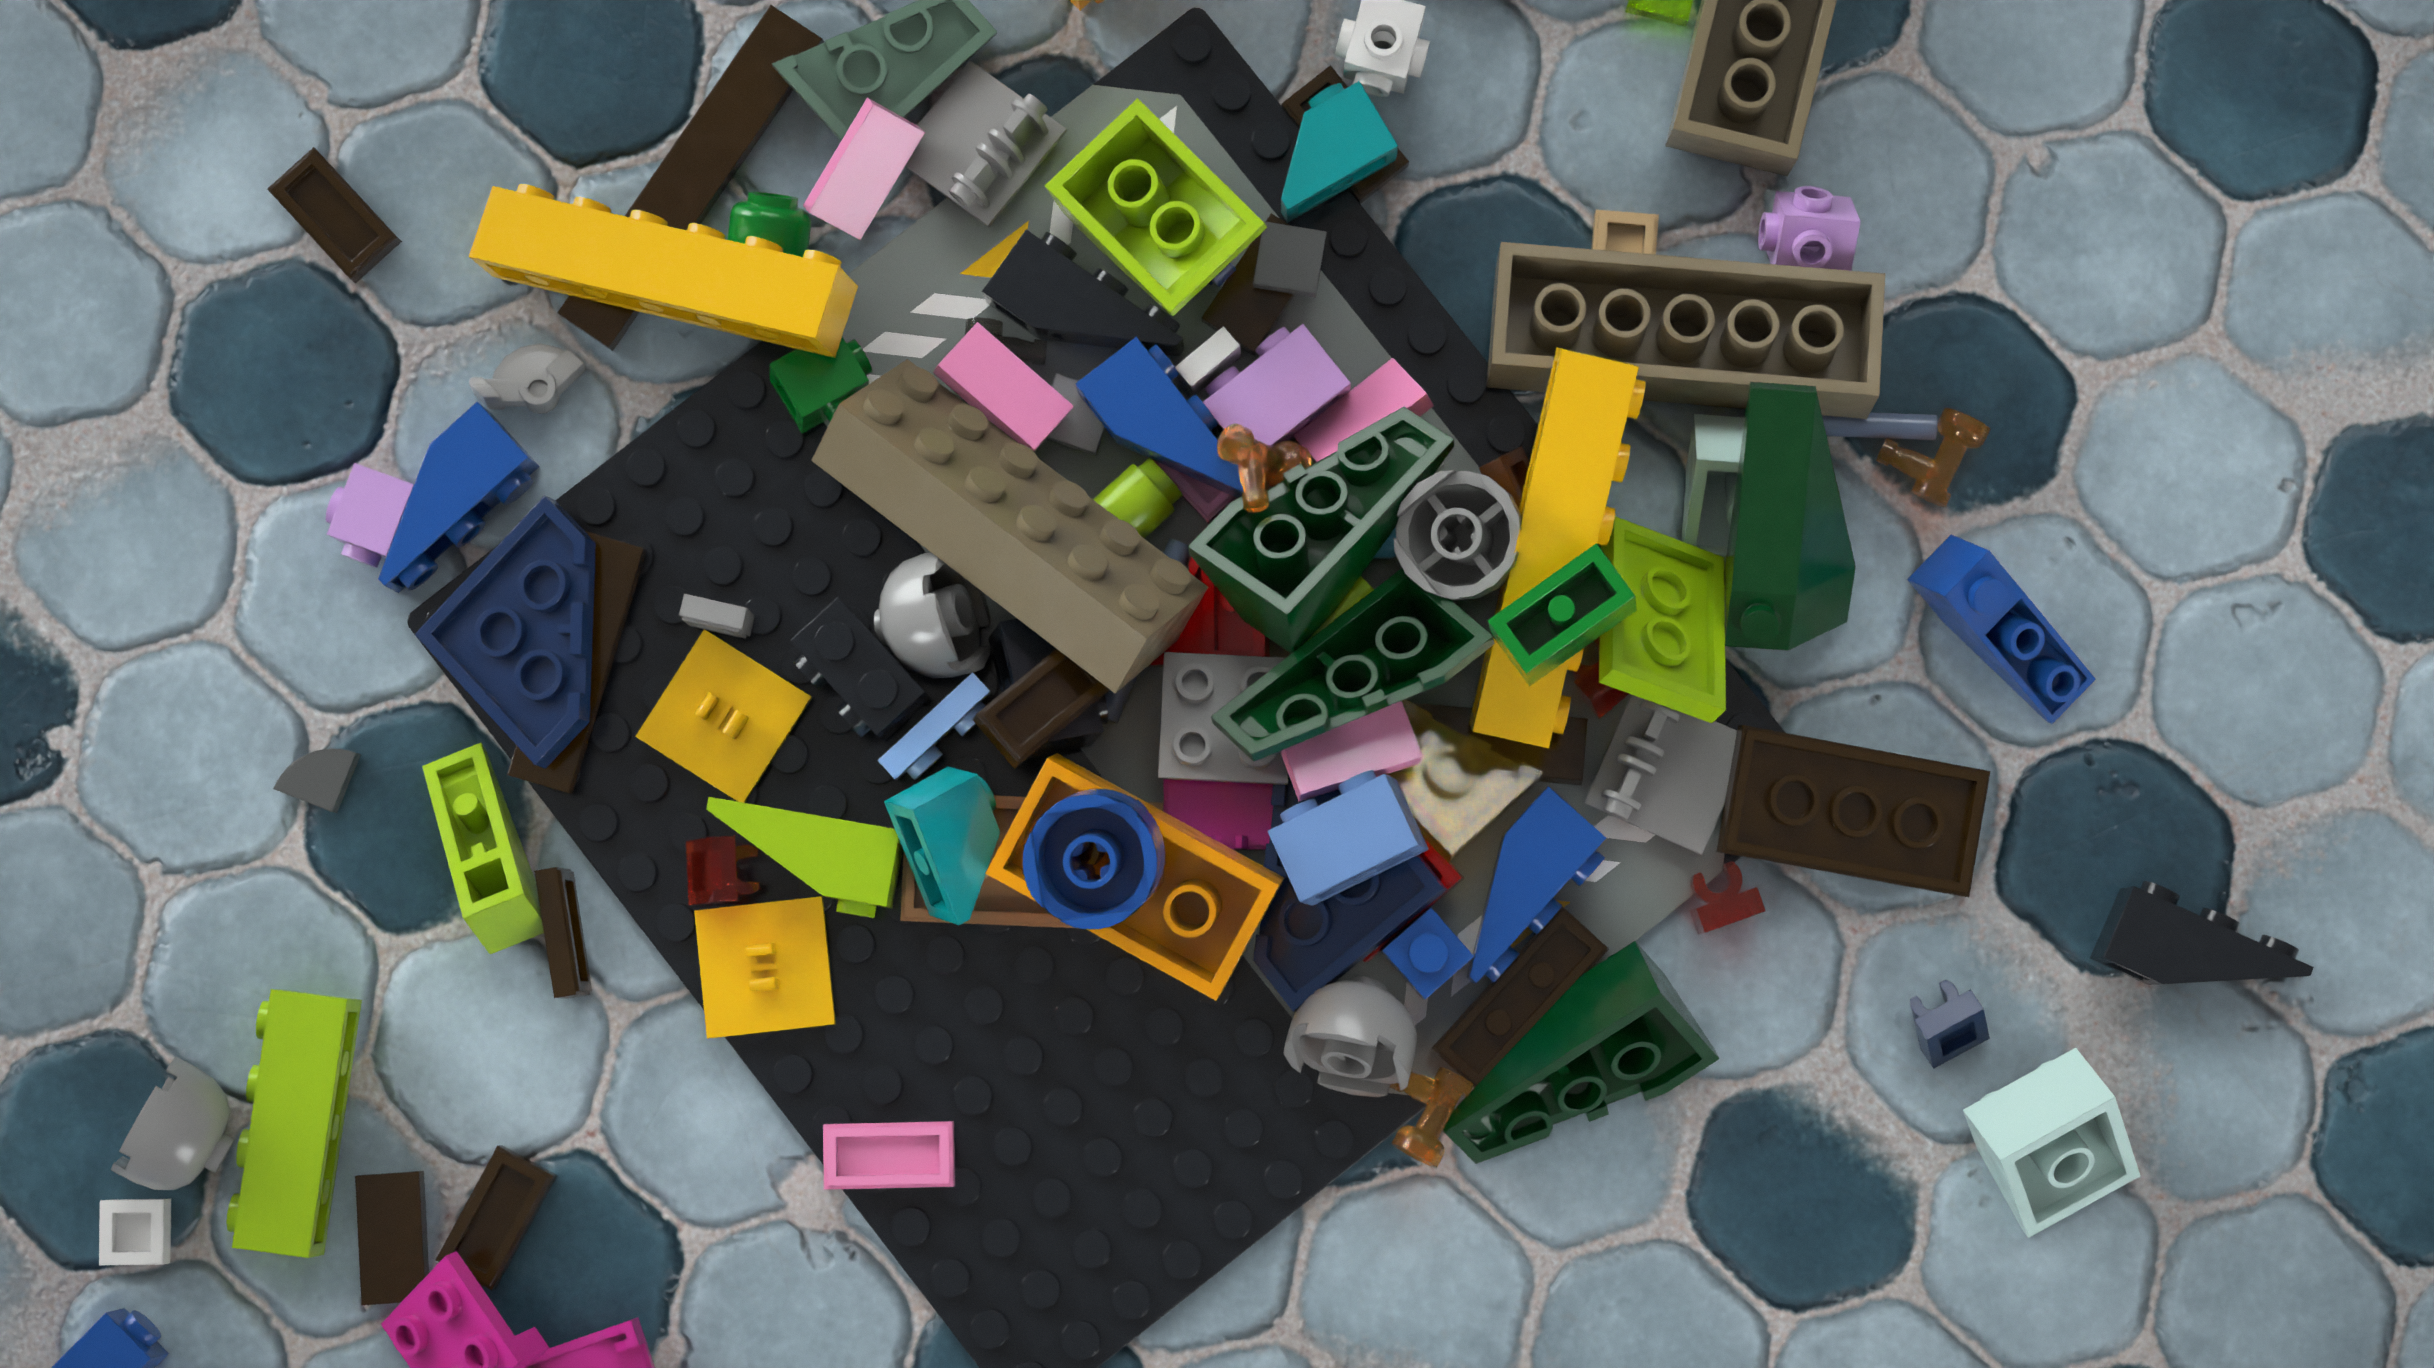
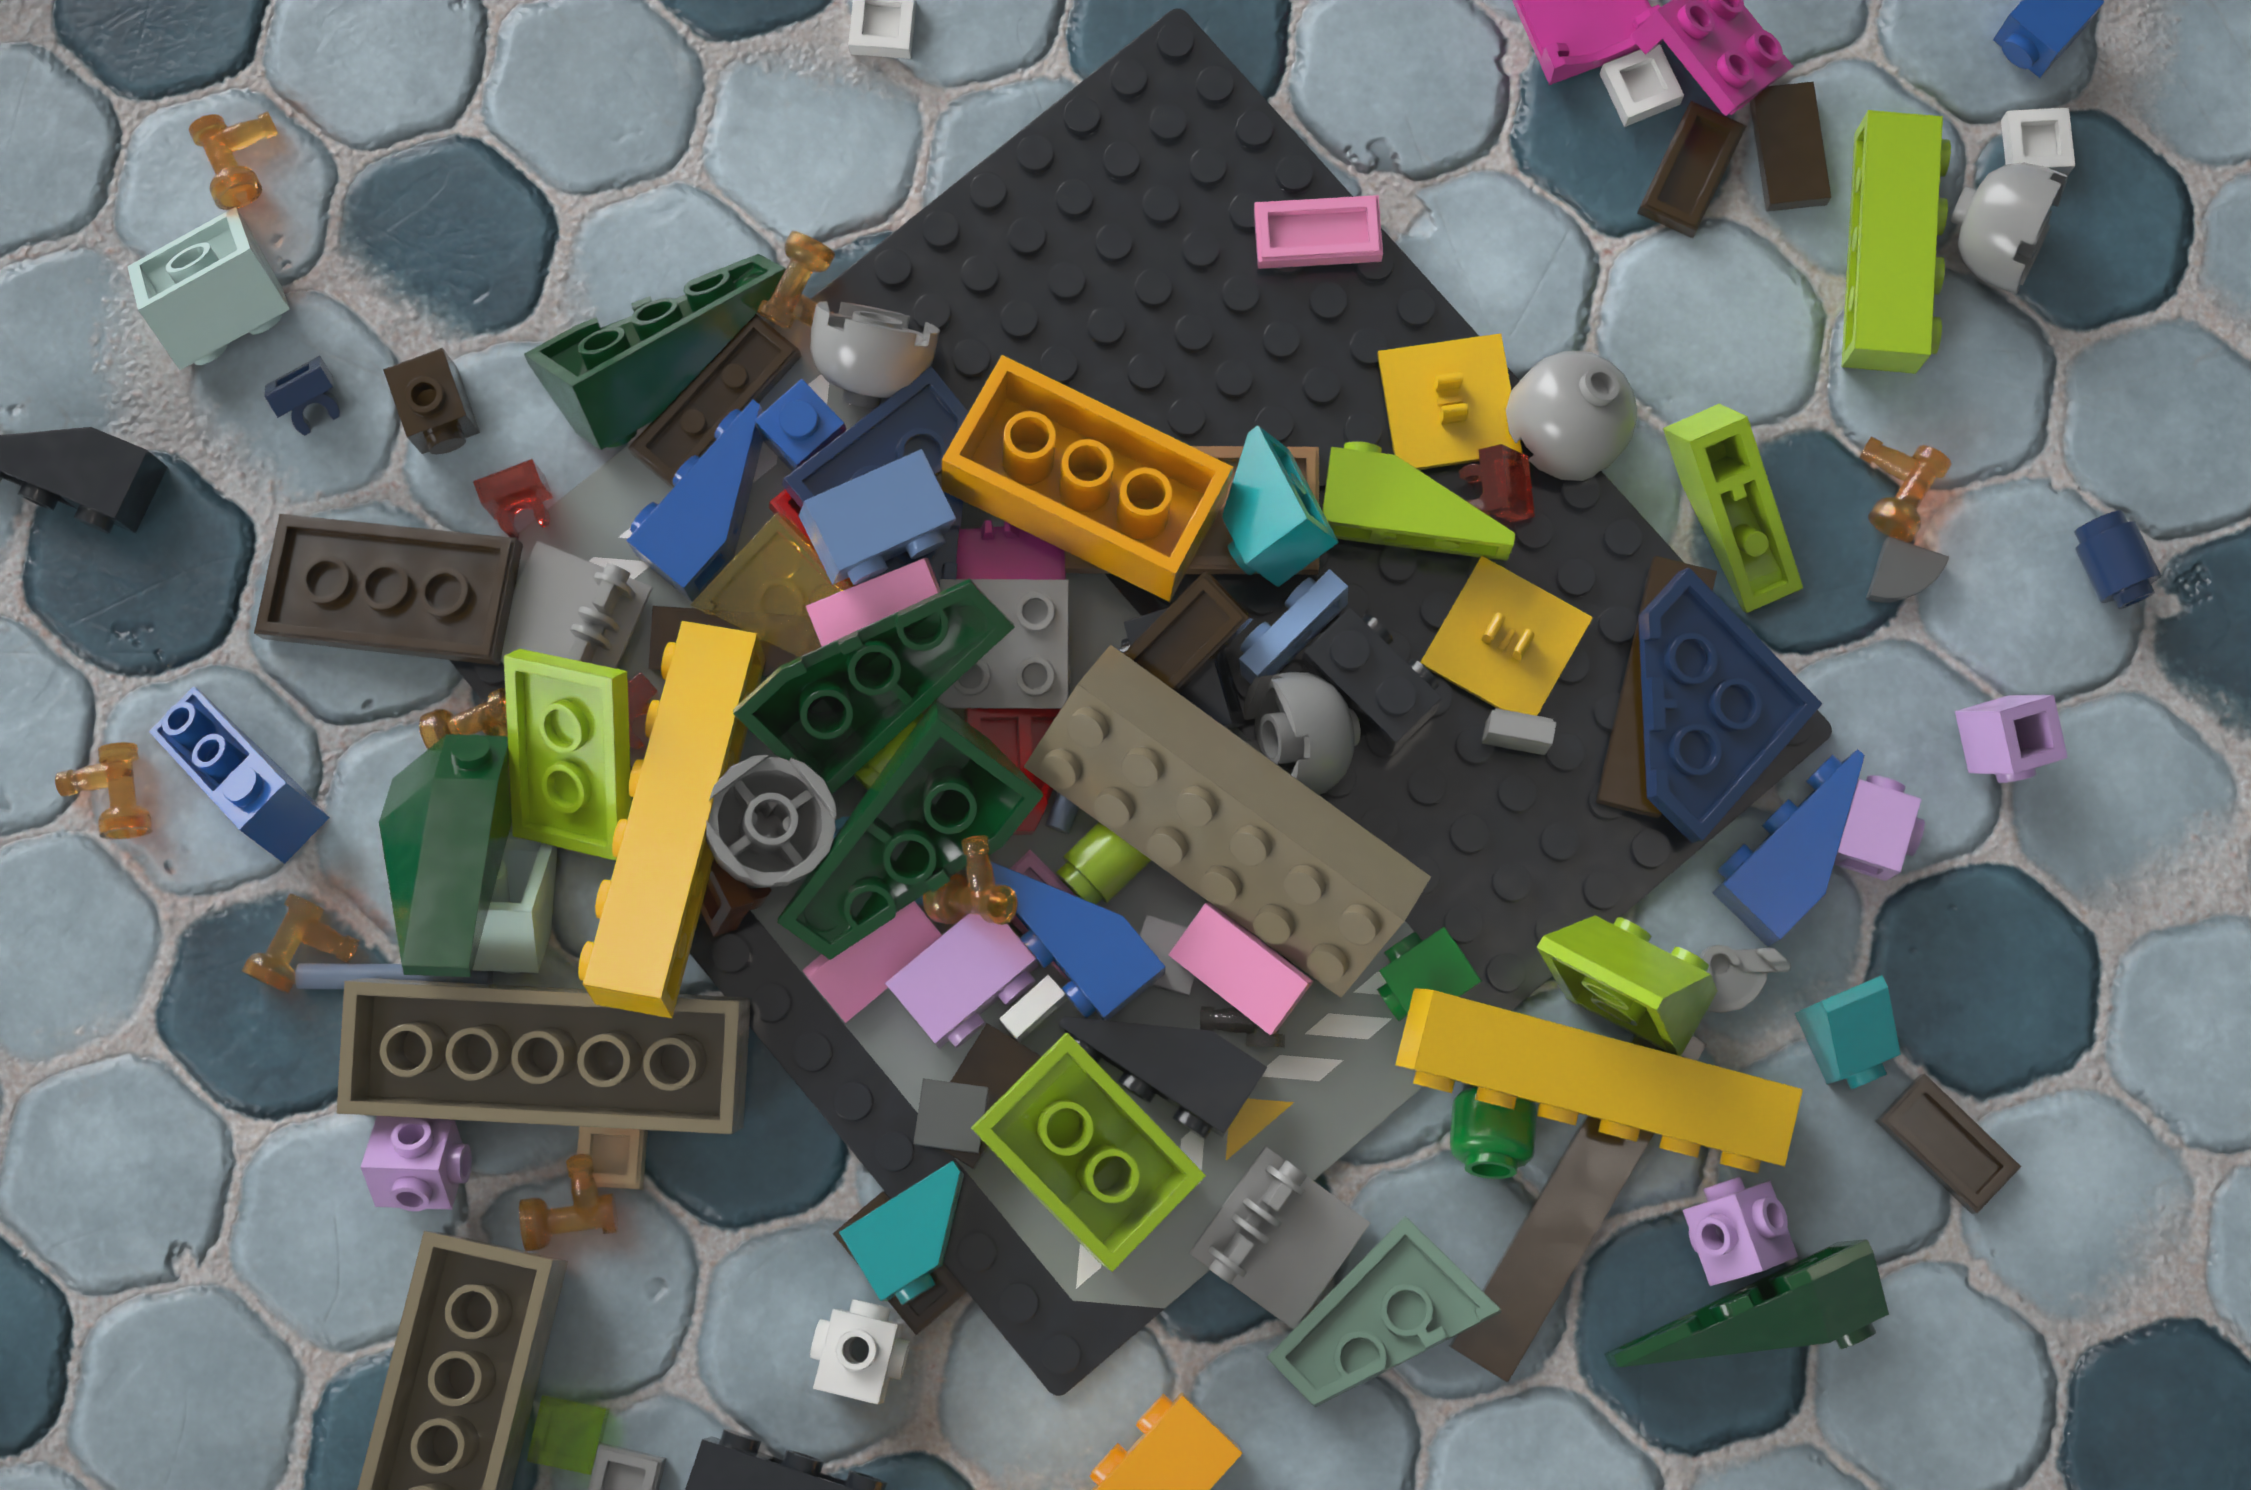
camera: 175 degrees right, 5 degrees down
dark brown tile [534,867,592,999] -> none
bright pink tile [803,98,925,240] -> none
blue brick [1022,789,1165,930] -> none
green brick [1487,543,1637,687] -> none
none -> clear orange piece [55,742,153,840]
none -> clear orange piece [189,111,278,210]
none -> dark brown brick [383,348,480,455]
none -> clear orange piece [419,688,508,749]
none -> clear orange piece [519,1154,618,1252]
none -> light grey cylinder [1506,351,1637,481]
none -> lime slope [1537,915,1718,1056]
none -> white tile [1600,44,1684,127]
none -> dark green wedge [1604,1239,1889,1367]
none -> lavender brick [1683,1176,1798,1286]
none -> teal slope [1794,975,1901,1089]
none -> clear orange piece [1860,437,1952,542]
none -> lavender brick [1955,695,2068,783]
none -> dark blue brick [2074,510,2162,609]

